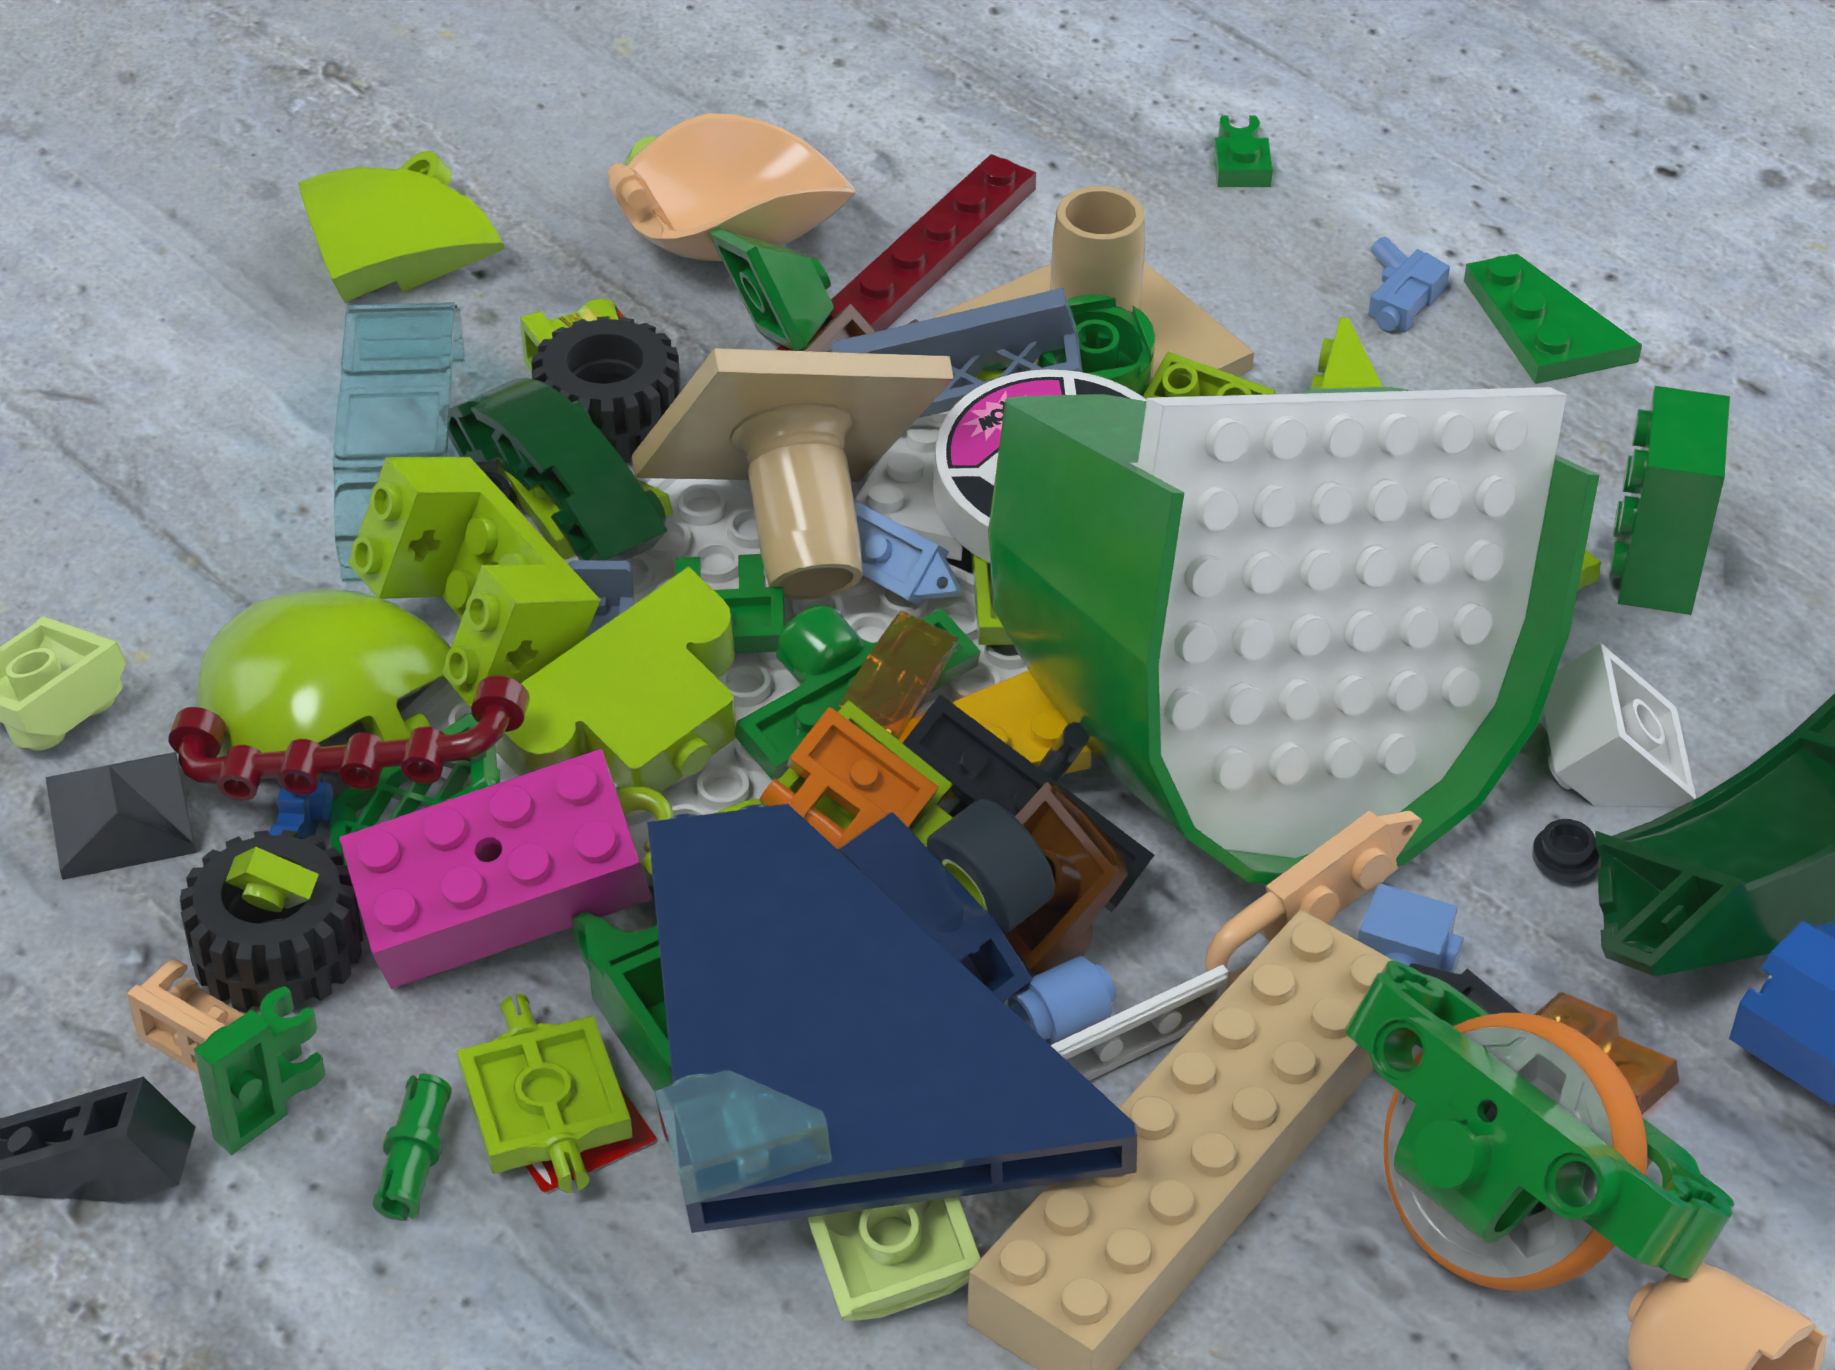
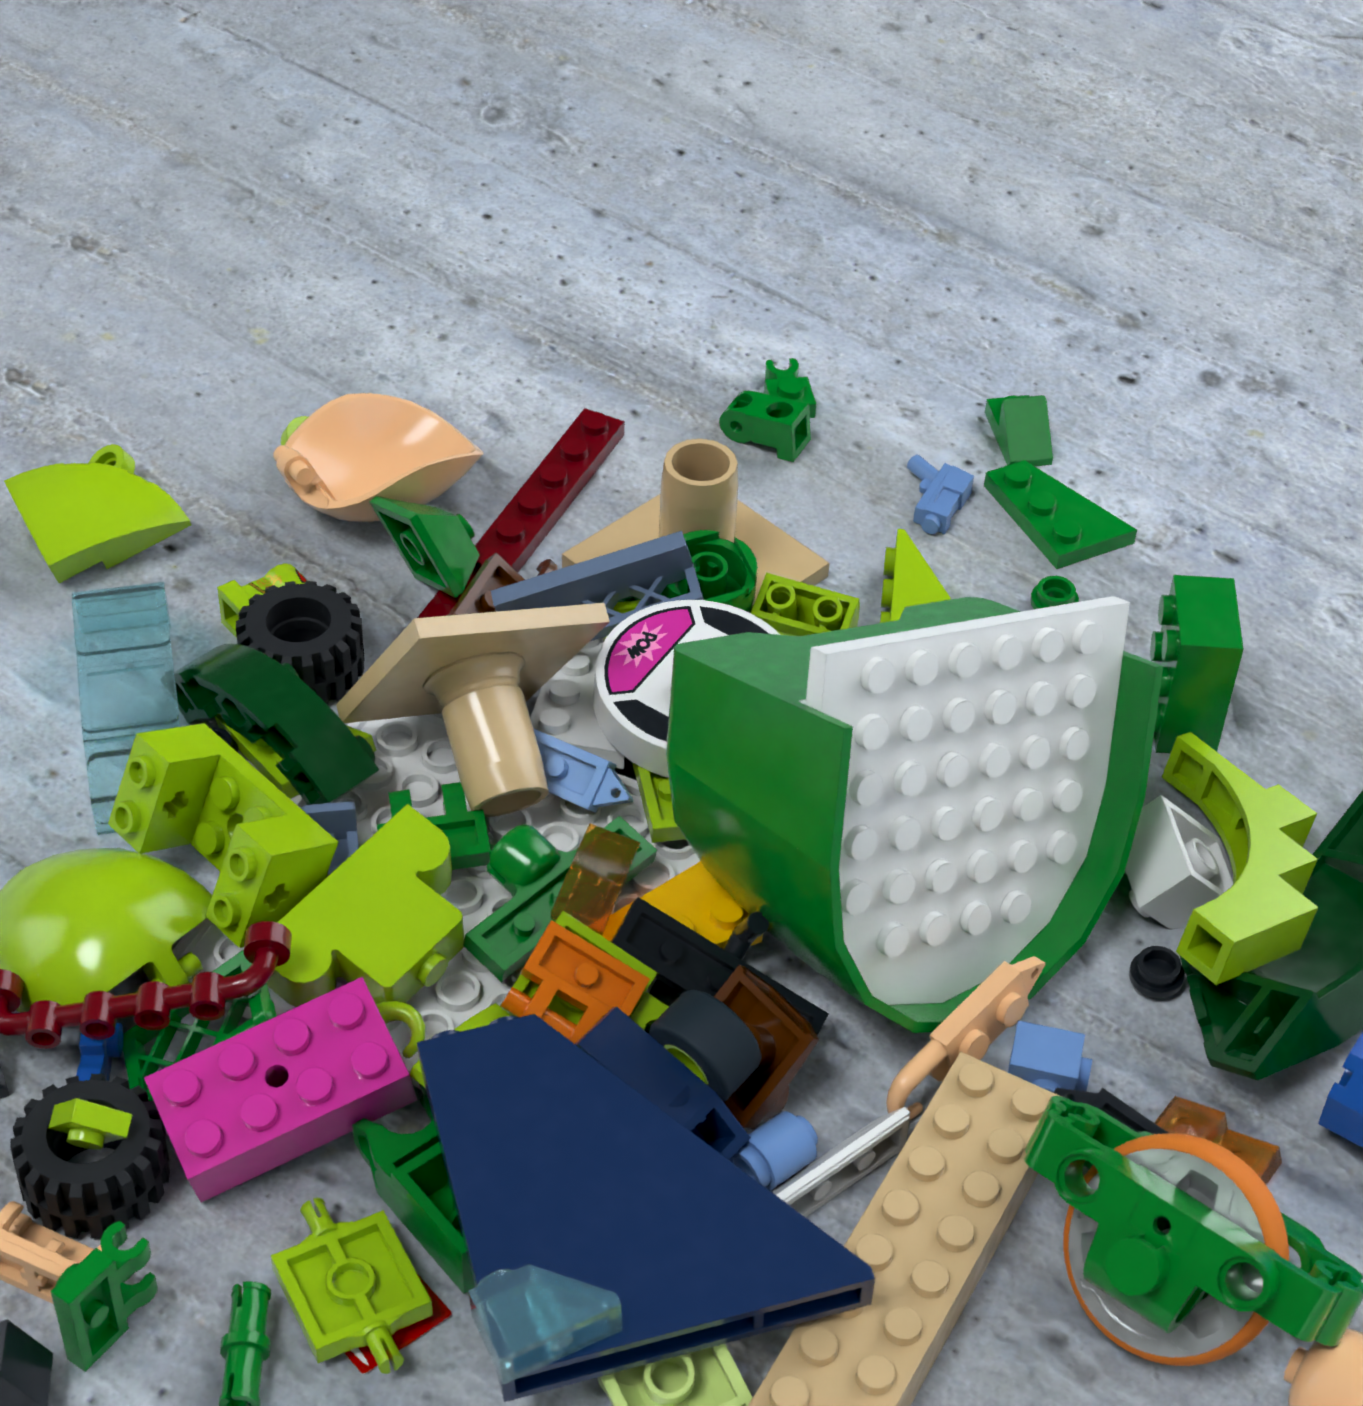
camera: 10 degrees left, 0 degrees up
none -> green leg [719,391,811,462]
none -> green slope [985,395,1053,467]
none -> lime arch [1162,732,1318,985]

